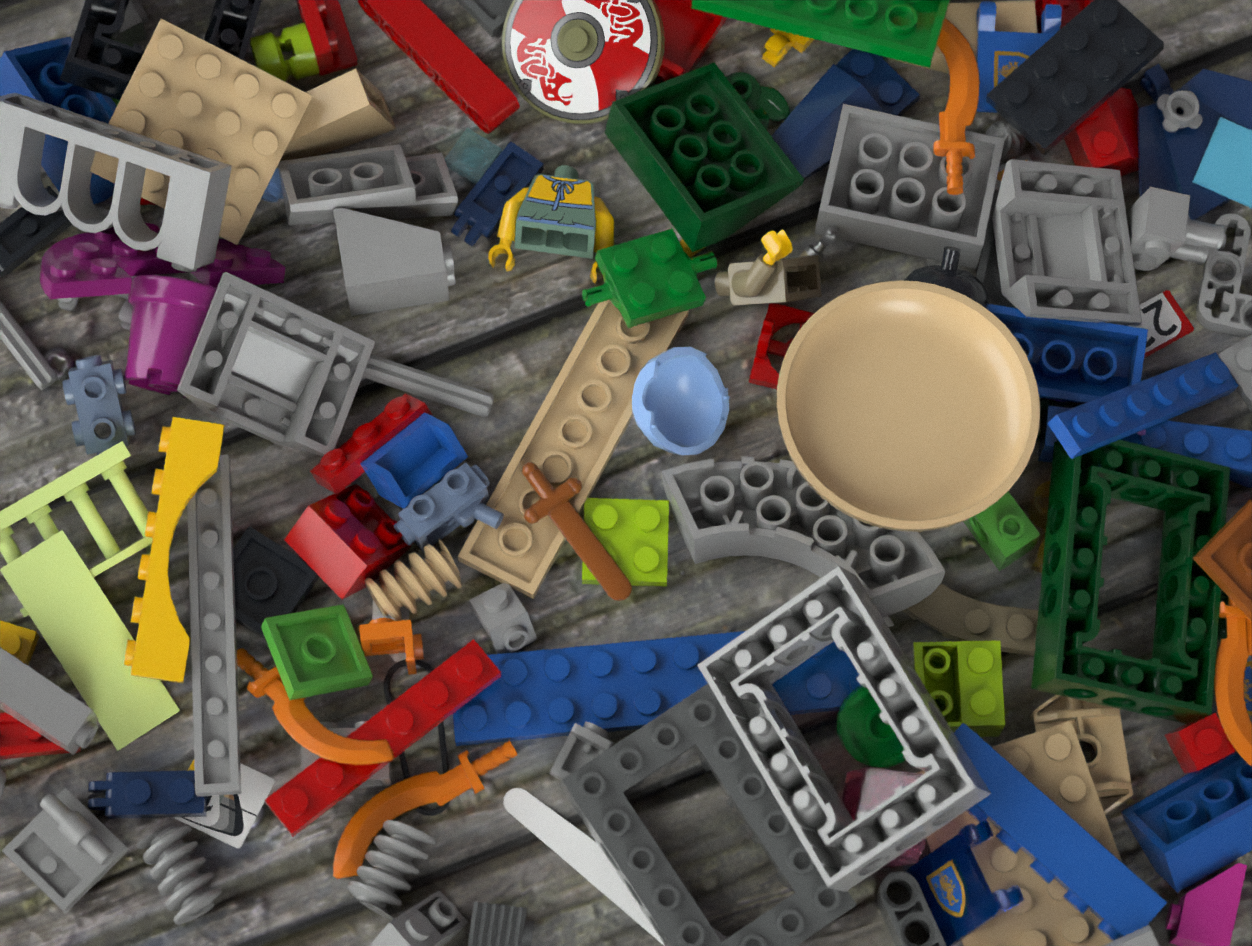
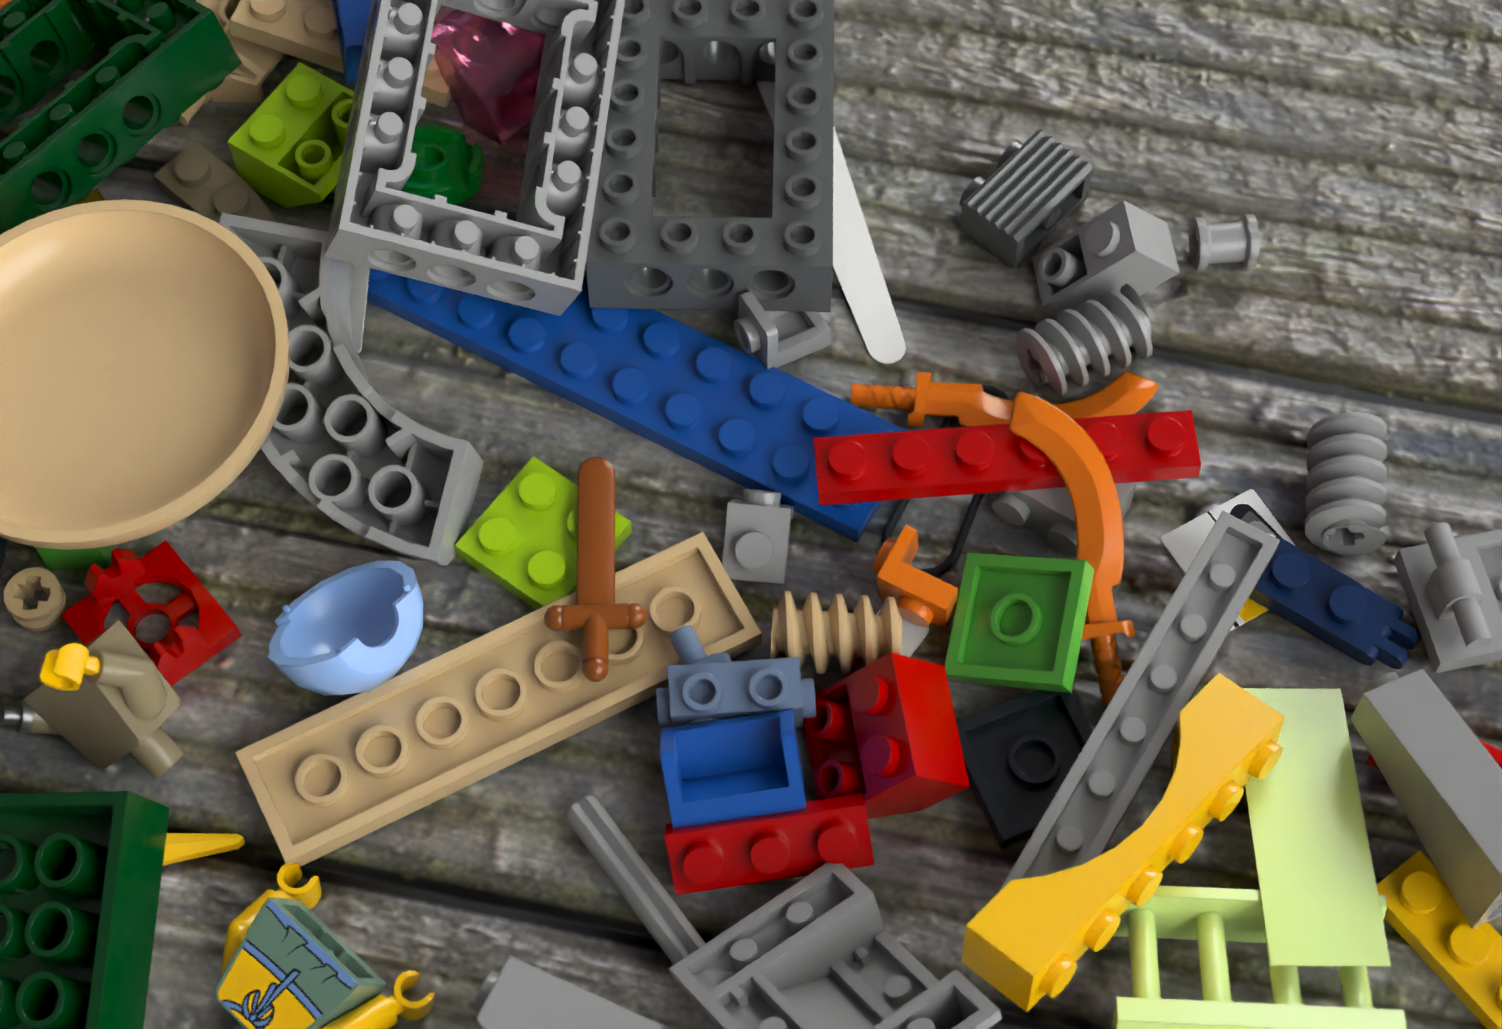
camera: 140 degrees left, 10 degrees down
green plate [582,228,717,328] -> none

